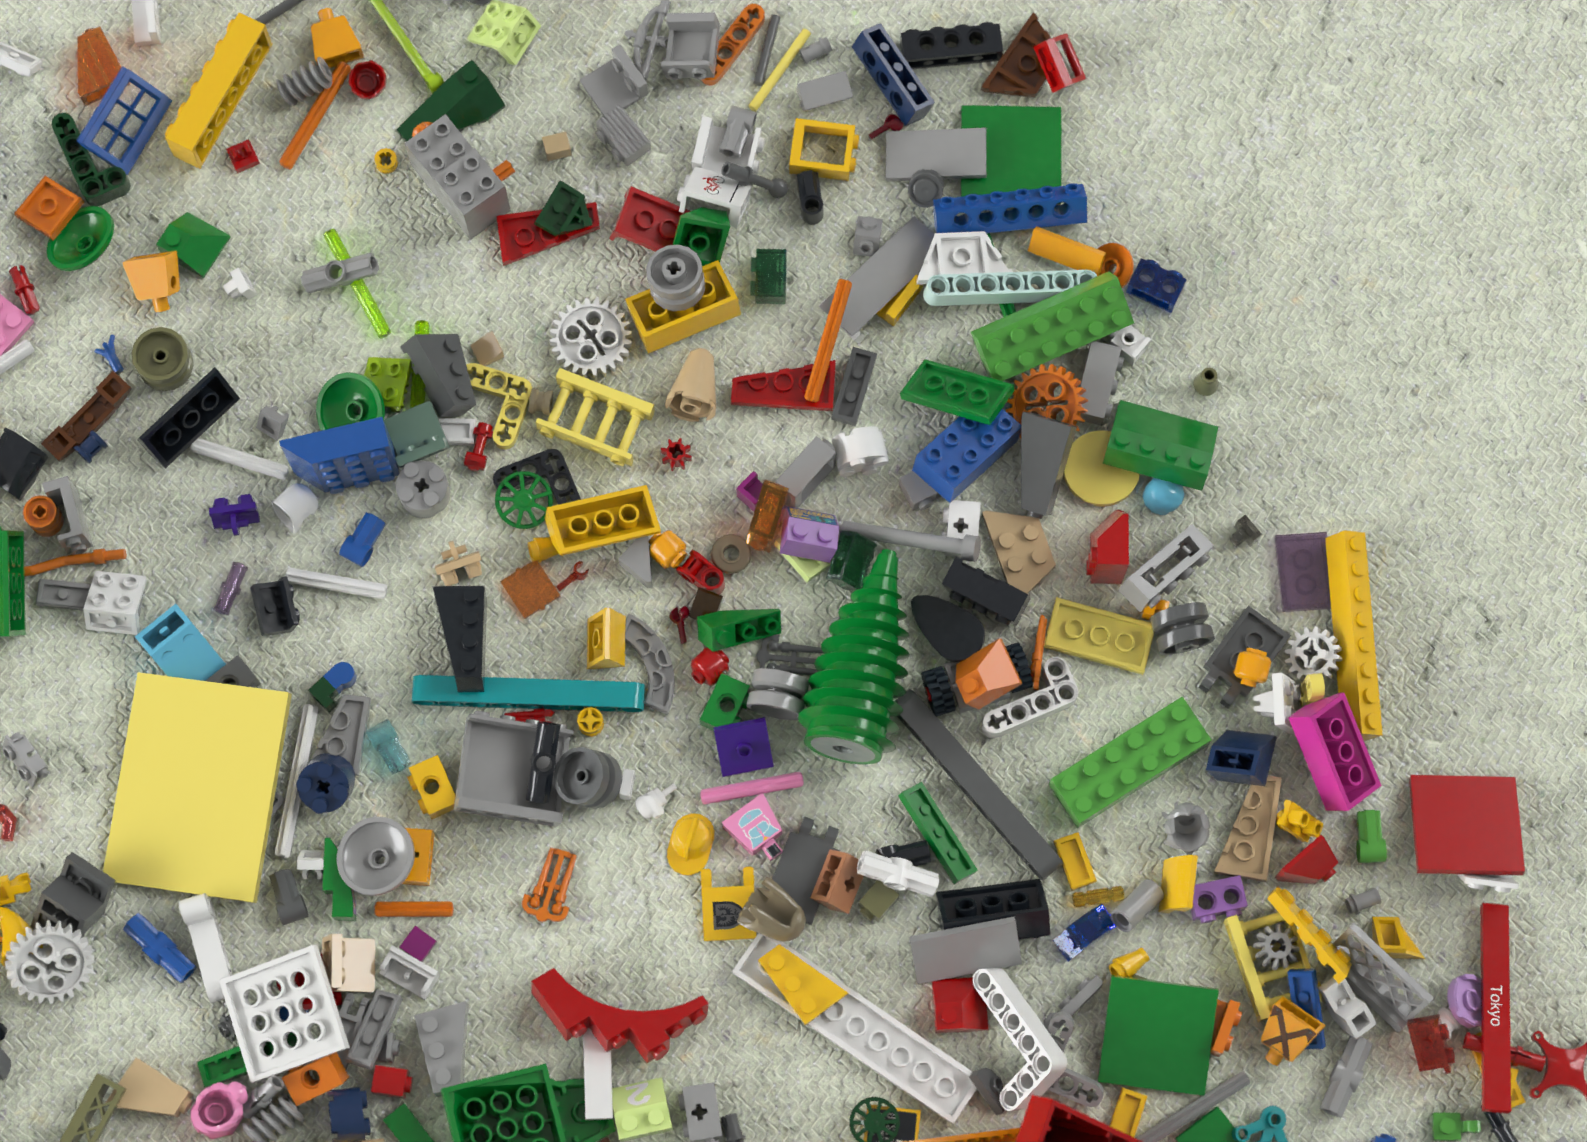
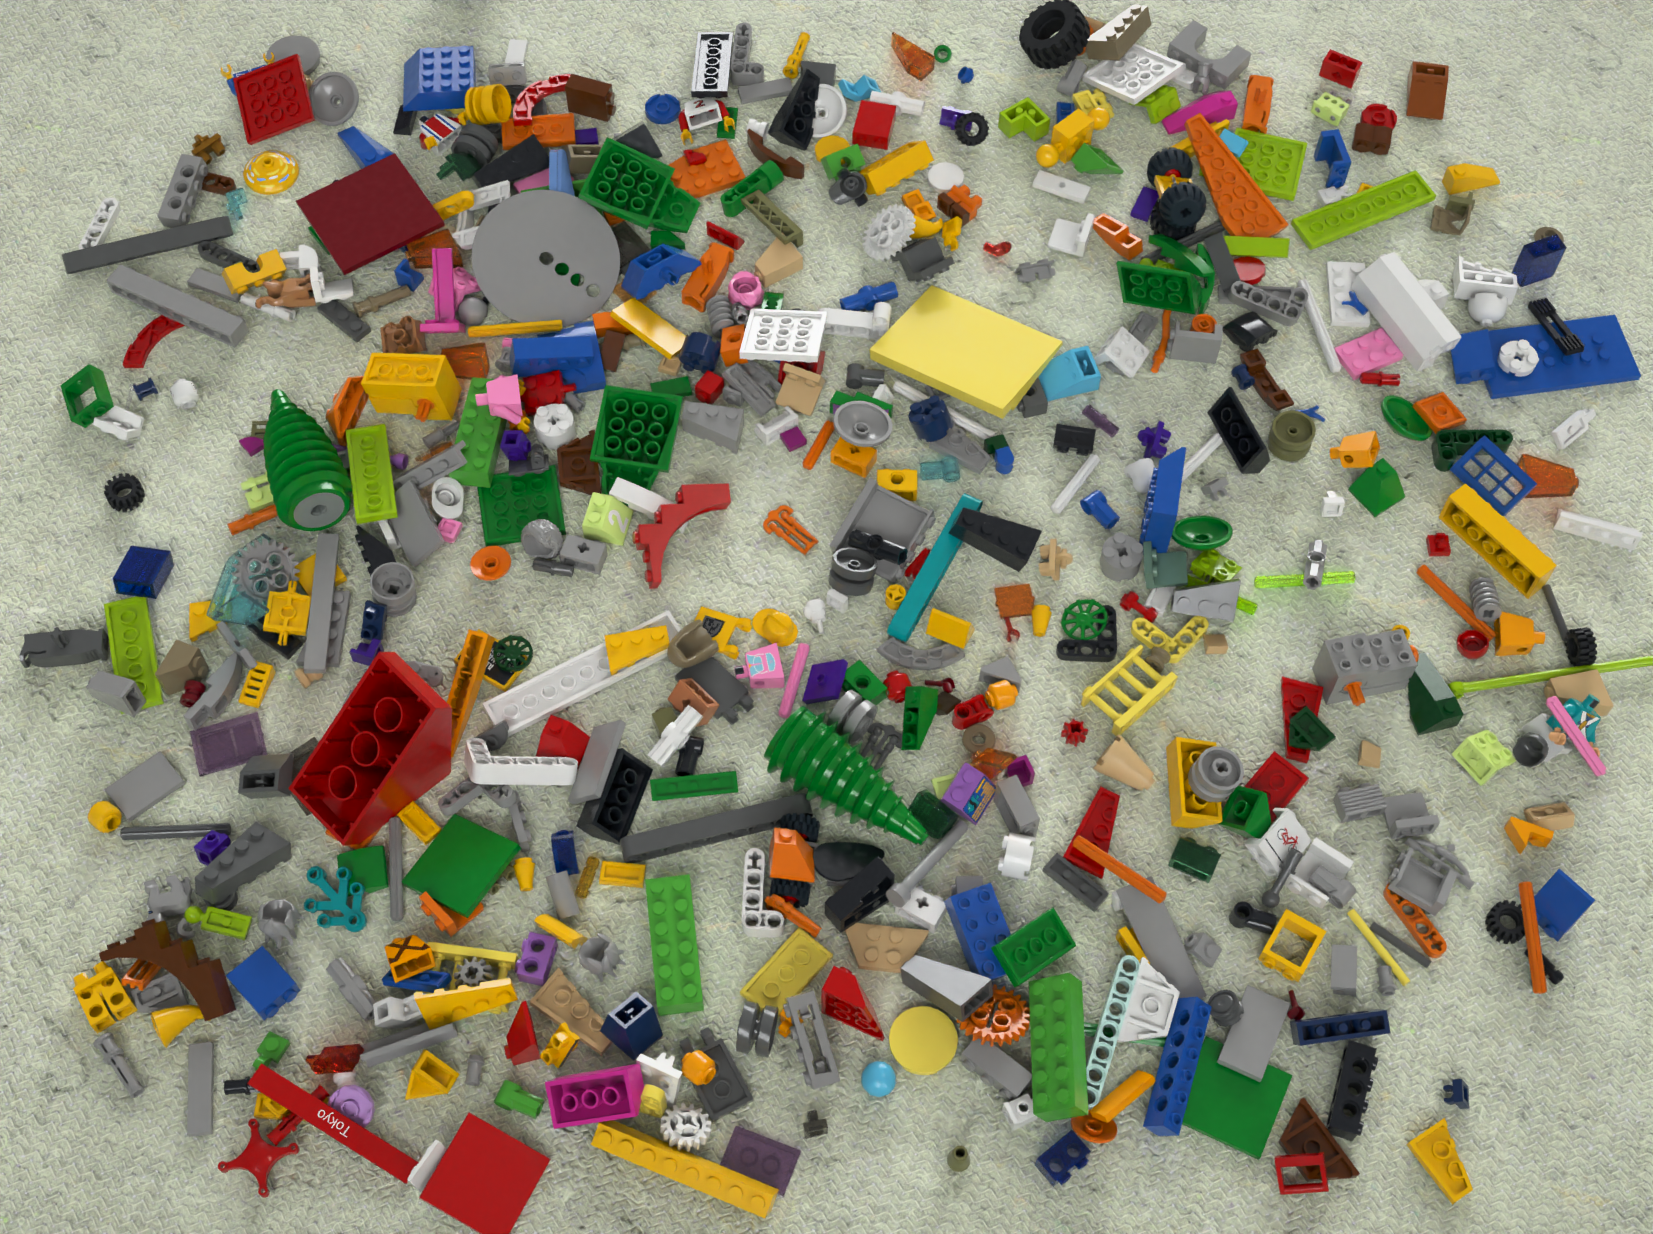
camera: 115 degrees right, 15 degrees down
yellow slope [545,485,661,556] -> none
white gear [550,297,632,379] -> none
green slope [1102,400,1218,491] -> none

